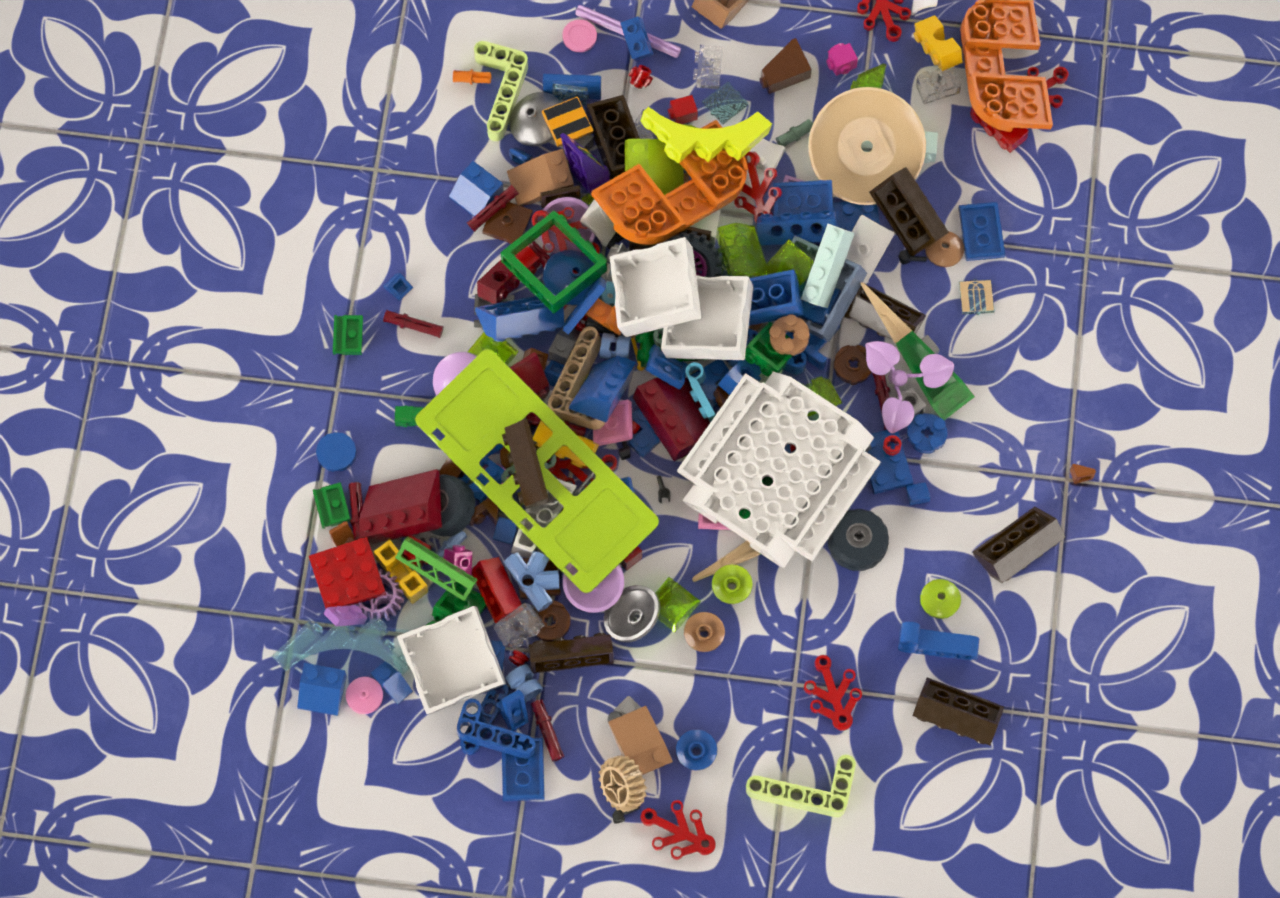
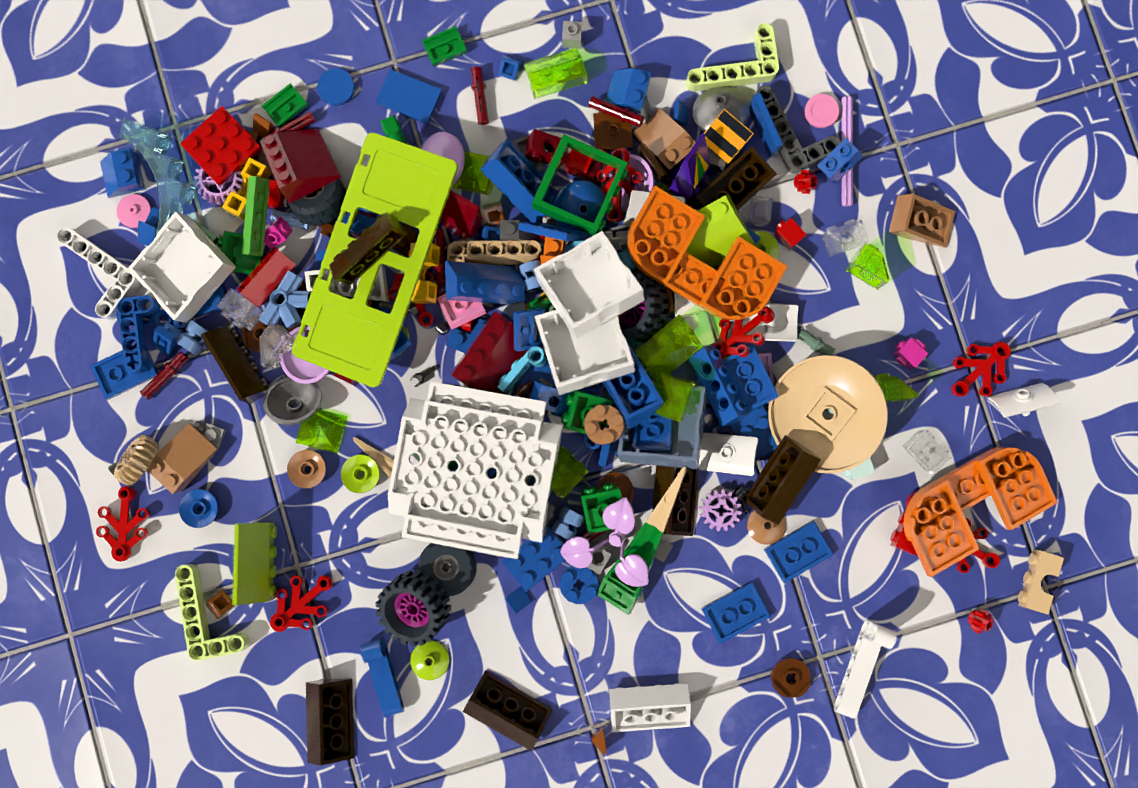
camera: 70 degrees right, 15 degrees up
medium lavender plate [324,605,367,626] -> none
orange axle [453,69,492,85] -> none
red bush [508,650,529,667] -> none
clear light blue window [552,84,589,105] -> none
neon yellow arch [641,107,772,164] -> none
clear light blue piece [702,82,748,124] -> none
reddish brown slope [759,38,812,94] -> none
light aqua brick [801,224,855,308] -> none
red bush [883,435,902,456] -> none
yellow arch [913,15,963,71] -> none
piece [959,279,995,315] -> none
none -> white beam [57,227,141,320]
none -> dark orange slope [206,590,234,619]
none -> lime slope [233,522,277,605]
none -> clear slope [259,323,295,368]
none -> blue tile [375,69,442,125]
none -> black wheel [375,570,451,647]
none -> clear neon green slope [523,48,587,99]
none -> medium blue wheel [551,506,585,540]
none -> light grey brick [562,21,582,49]
none -> green plate [581,483,622,534]
none -> white slope [609,683,691,732]
none -> lavender gear [699,489,742,531]
none -> blue tile [701,582,771,644]
none -> dark grey beam [756,85,841,174]
none -> reddish brown plate [770,657,811,698]
none -> white beam [834,620,897,719]
none -> clear neon green slope [845,243,890,290]
none -> red gear [968,608,994,634]
none -> tan arch [1018,550,1064,615]

